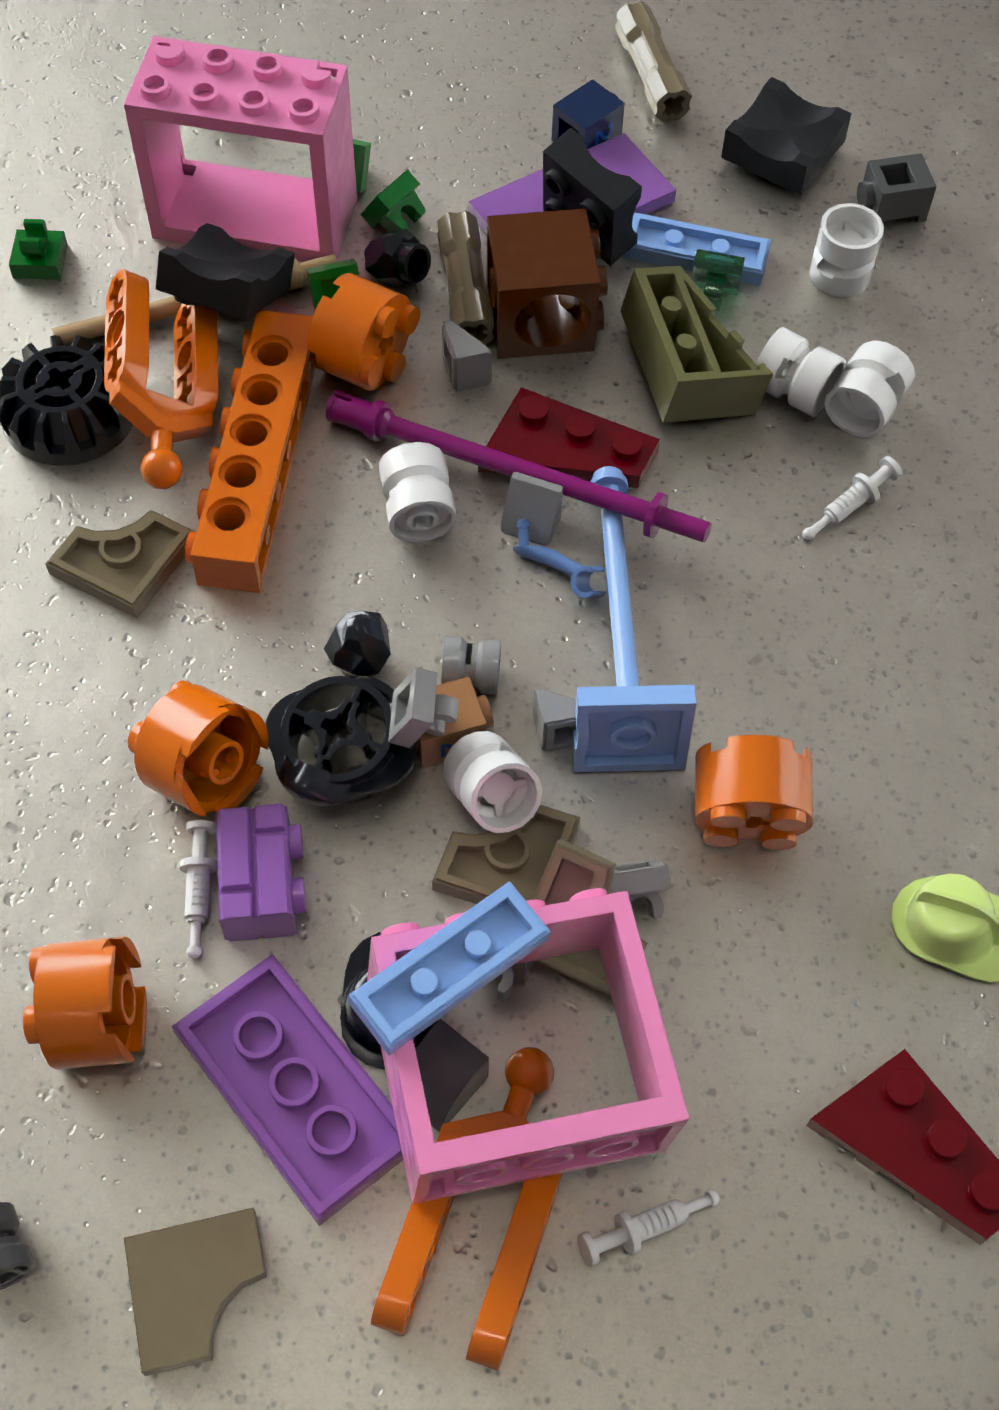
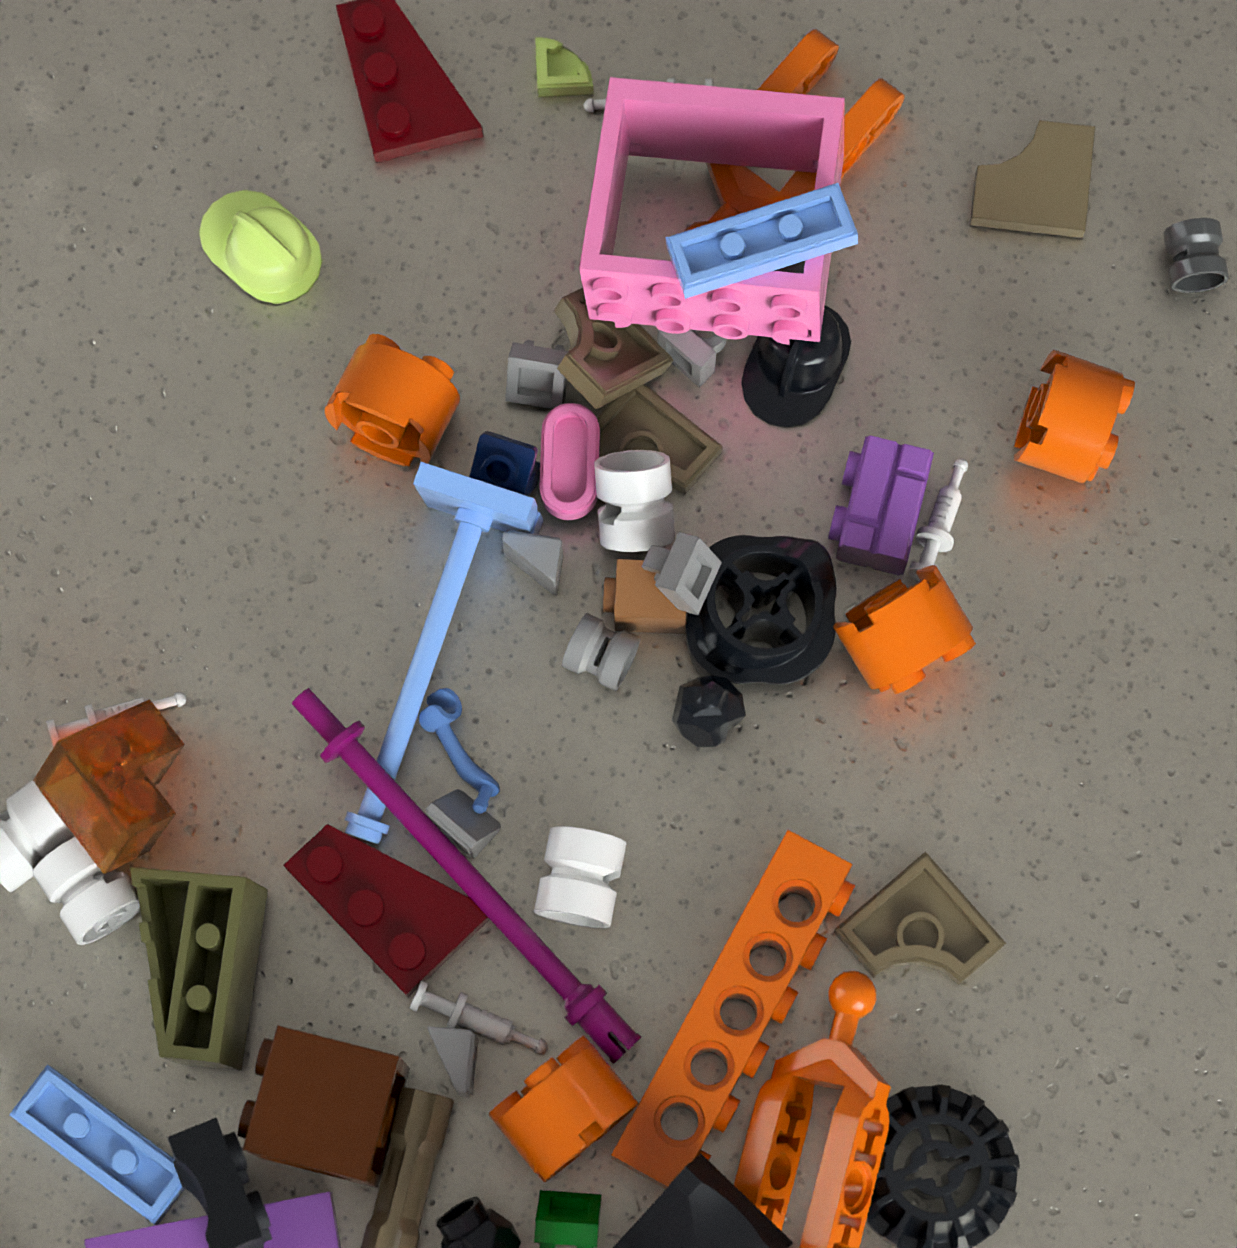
camera: 155 degrees left, 15 degrees up
medium lavender tile [172,954,403,1226] -> none
clear green tile [692,249,745,311] -> none
none -> clear orange brick [33,699,185,874]
none -> white piece [409,980,548,1054]
none -> dark blue bracket [469,431,540,496]
none -> yellowish green tile [535,37,594,97]
none -> bright pink tile [539,403,600,520]

